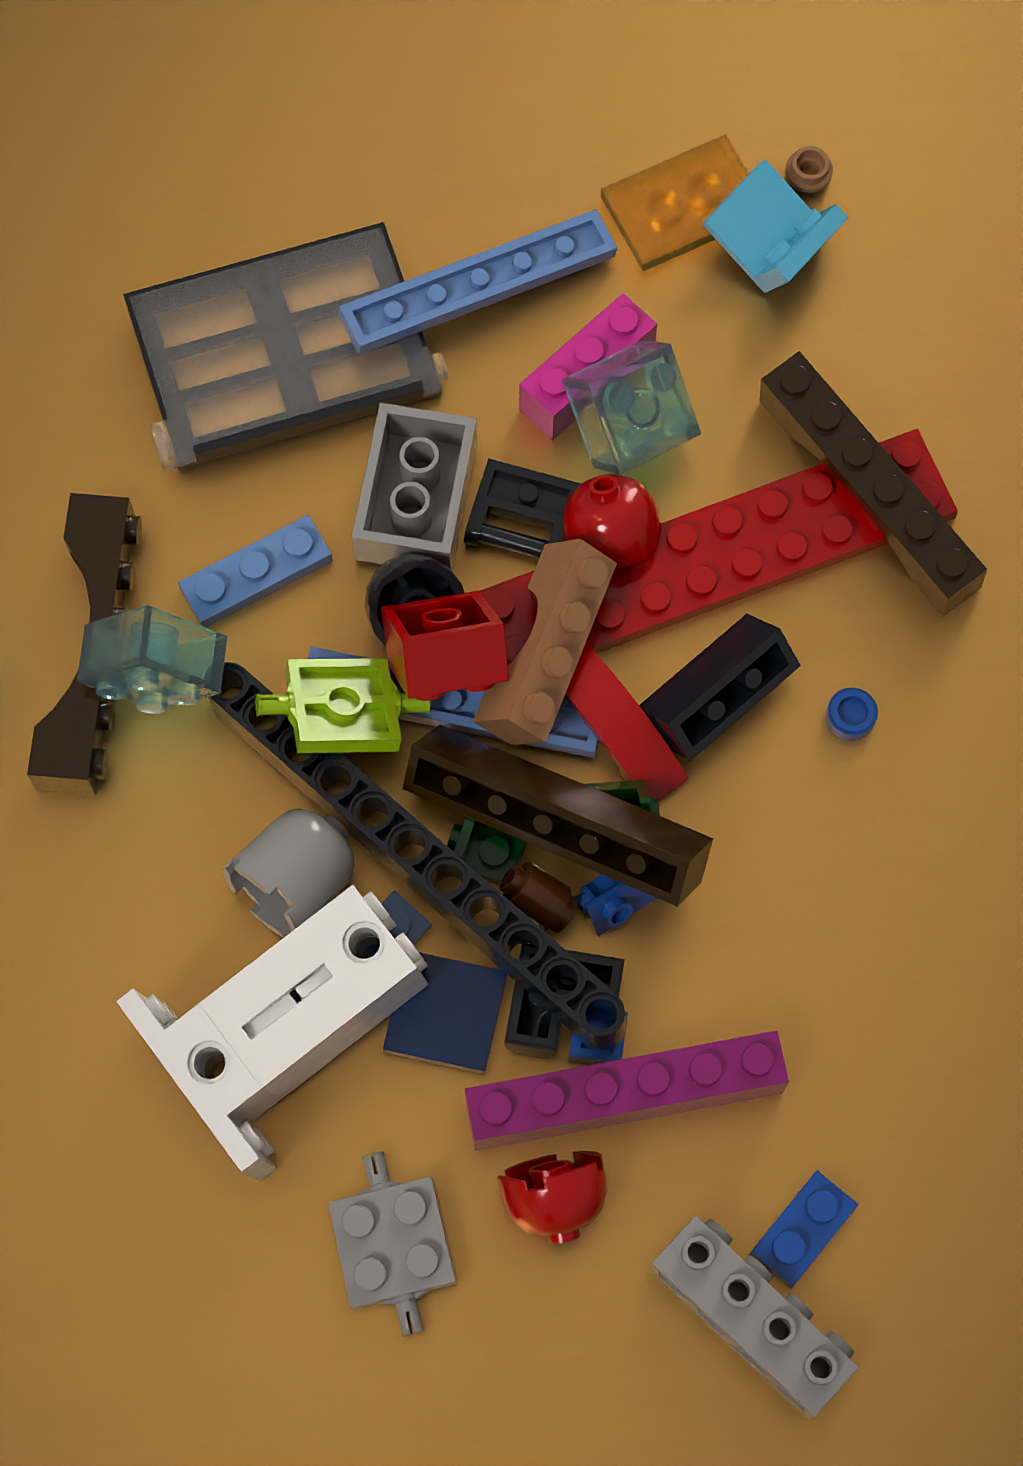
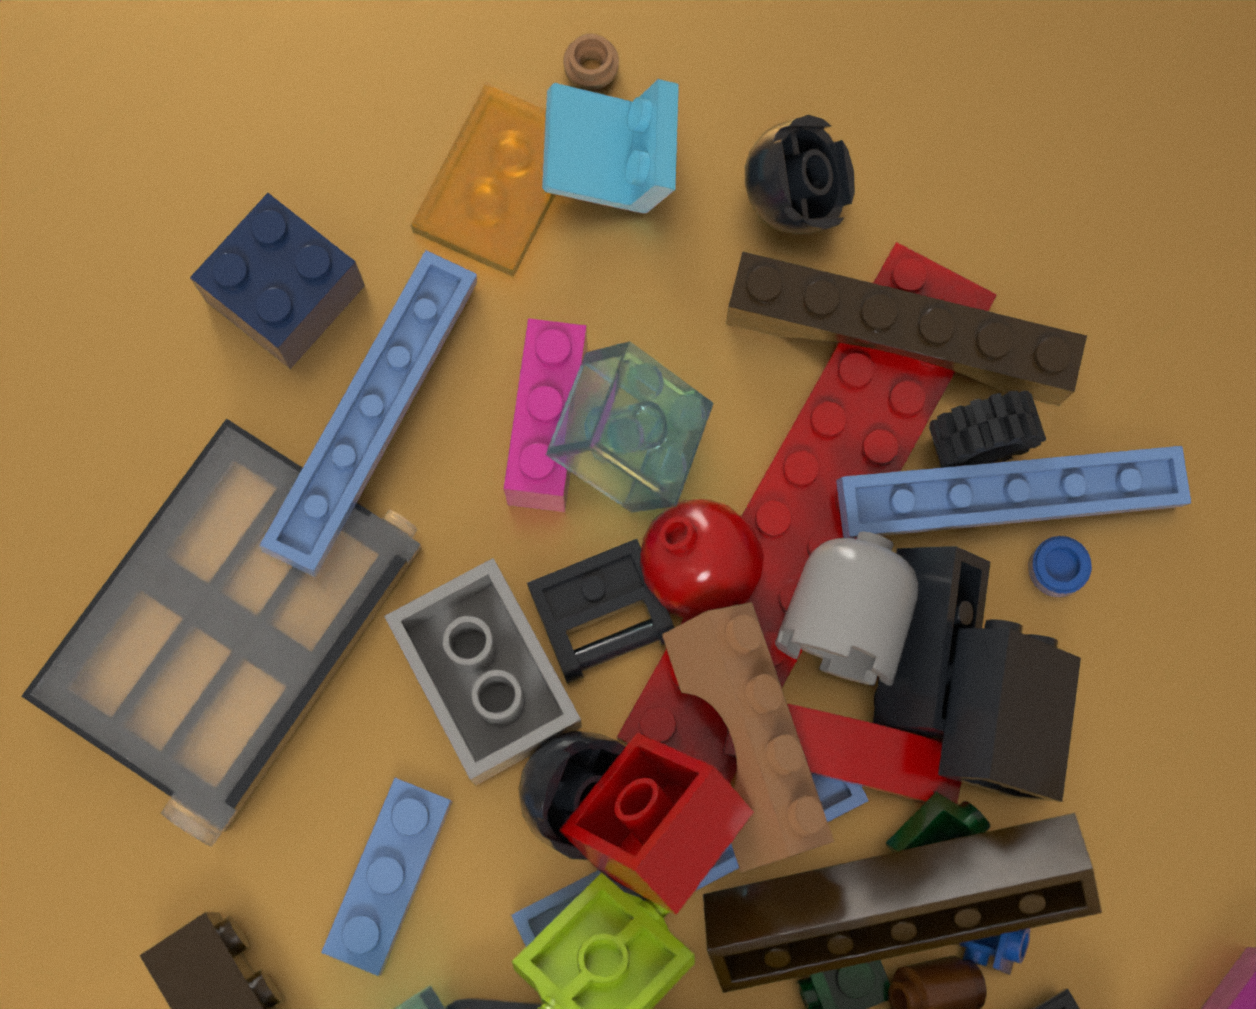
camera: 40 degrees left, 5 degrees up
none -> dark blue brick [190,193,365,369]
none -> black cylinder [745,115,855,235]
none -> light grey cylinder [775,532,919,686]
none -> medium blue plate [836,446,1191,539]
none -> black tyre [929,390,1046,468]
none -> black brick [938,619,1081,802]

